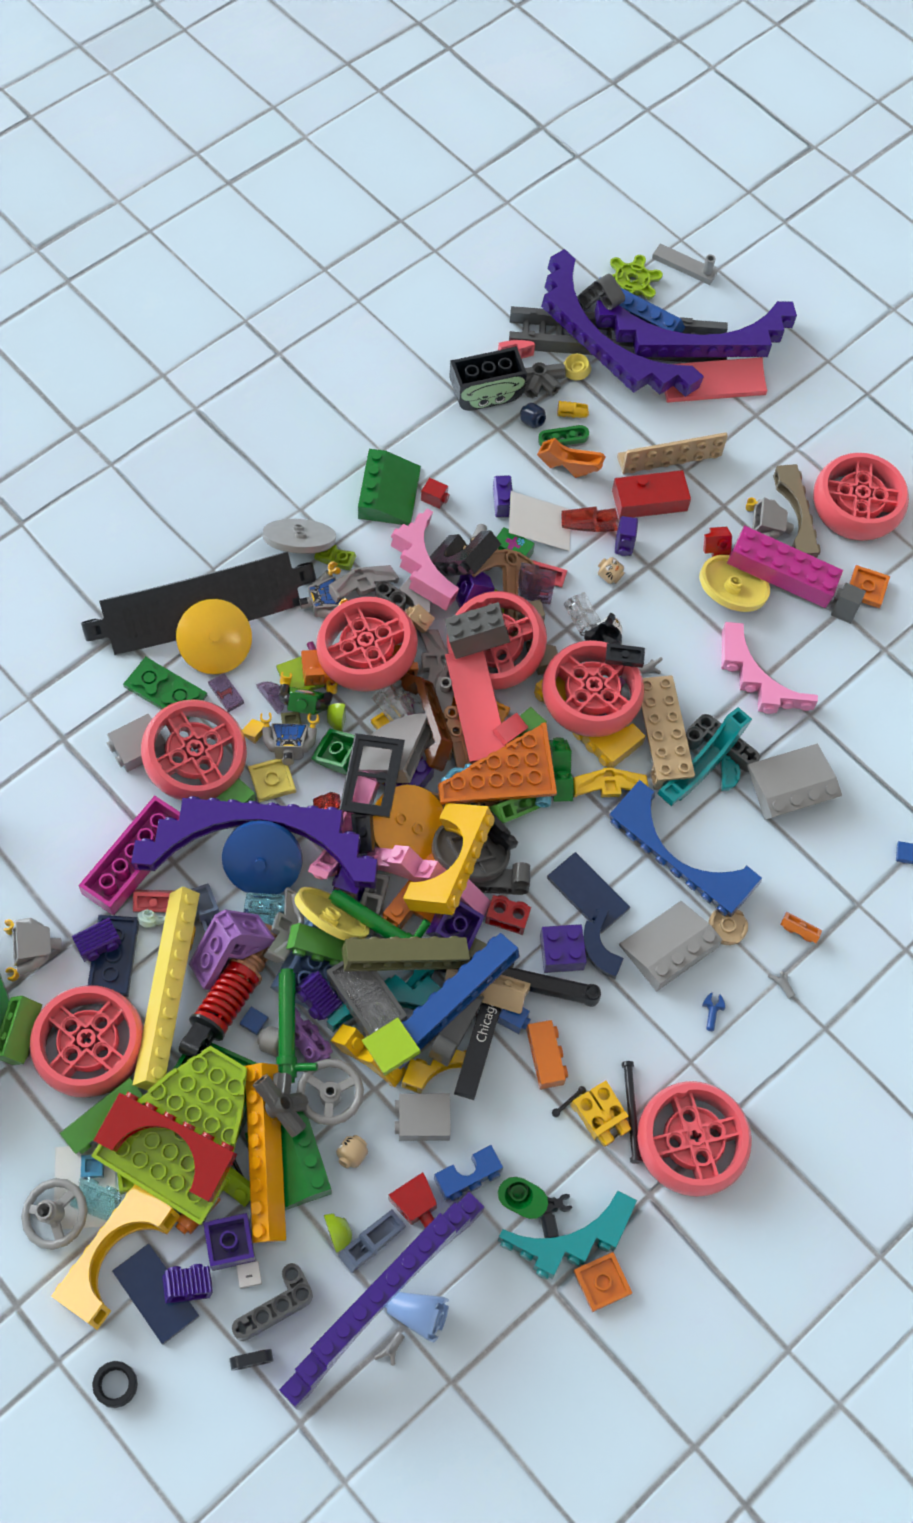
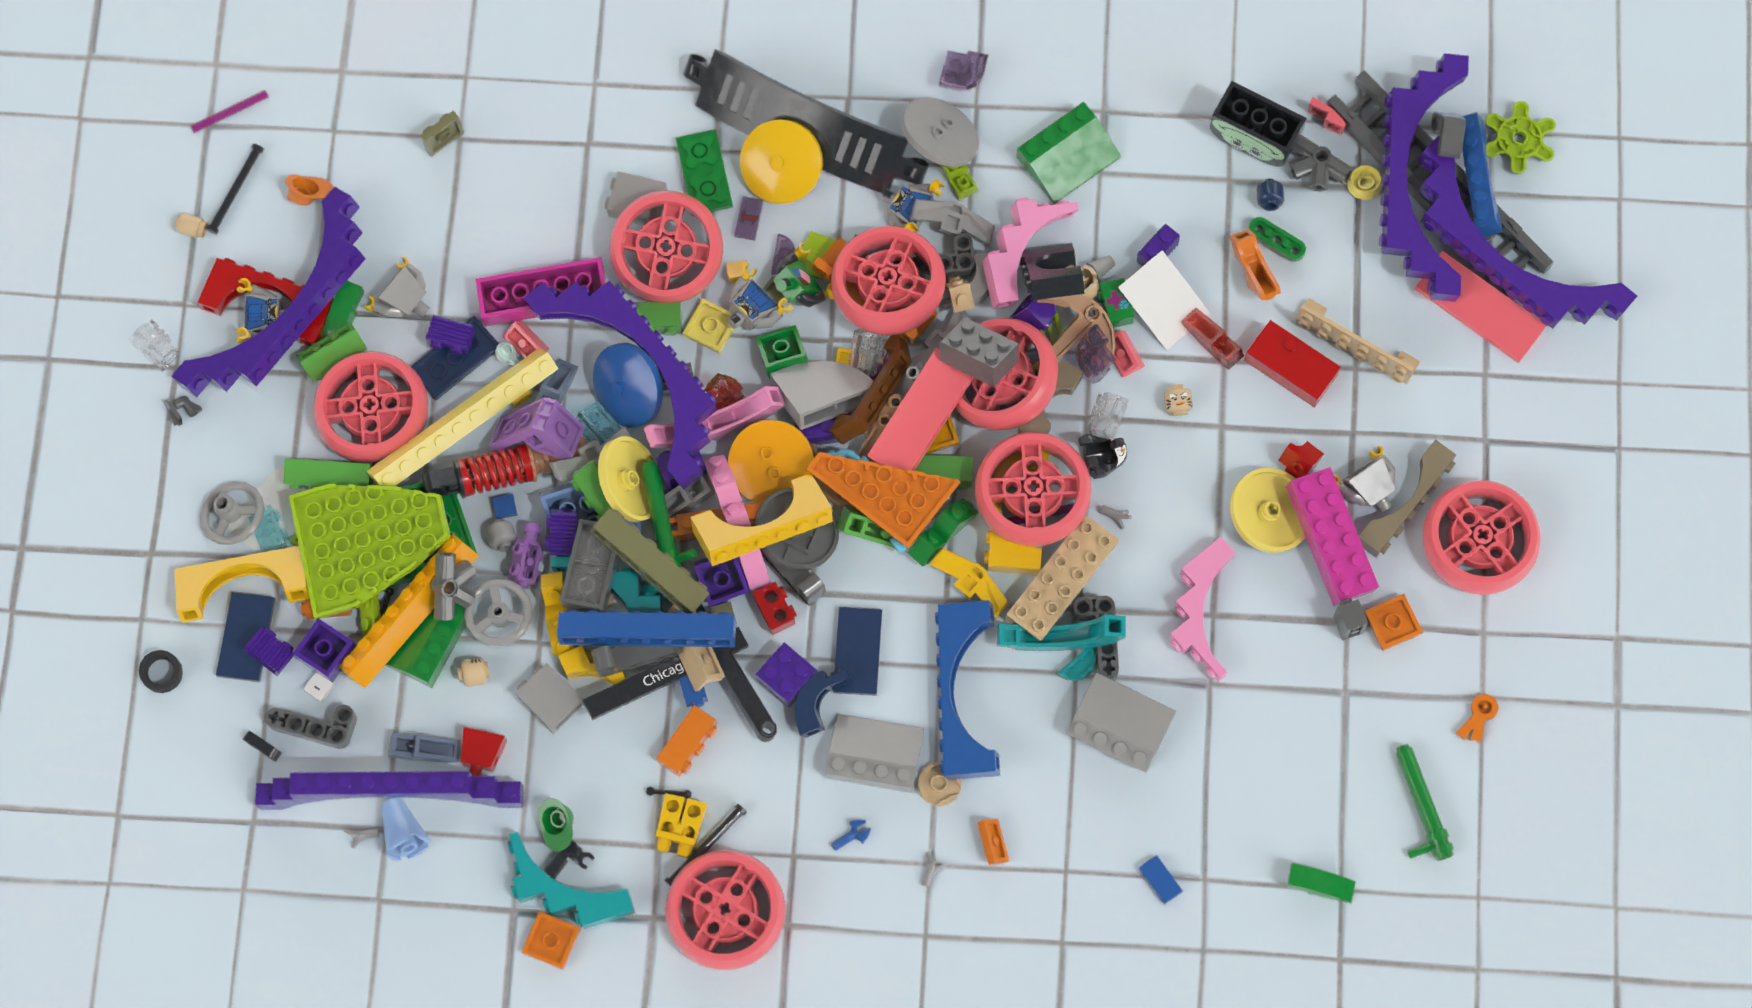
camera: 55 degrees right, 10 degrees up
dark azure tile [80,1155,104,1179] -> none
red arch [93,1092,237,1202] -> none
green cylinder [276,968,318,1084] -> none
lime brick [324,1213,352,1253] -> none
lime brick [327,703,346,732] -> none
black door [339,733,405,818] -> none
black plate [351,813,375,854] -> none
lime tile [362,1017,421,1076] -> none
red brick [421,477,450,509] -> none
blue arch [434,1145,503,1202] -> none
black hinge [479,803,518,851] -> none
coral slope [492,713,529,746] -> none
yellow hinge [557,401,589,418] -> none
black plate [605,643,645,668] -> none
dark purple brick [614,516,638,556] -> none
light grey piece [652,243,718,285] -> none
none -> clear purple brick [939,50,988,91]

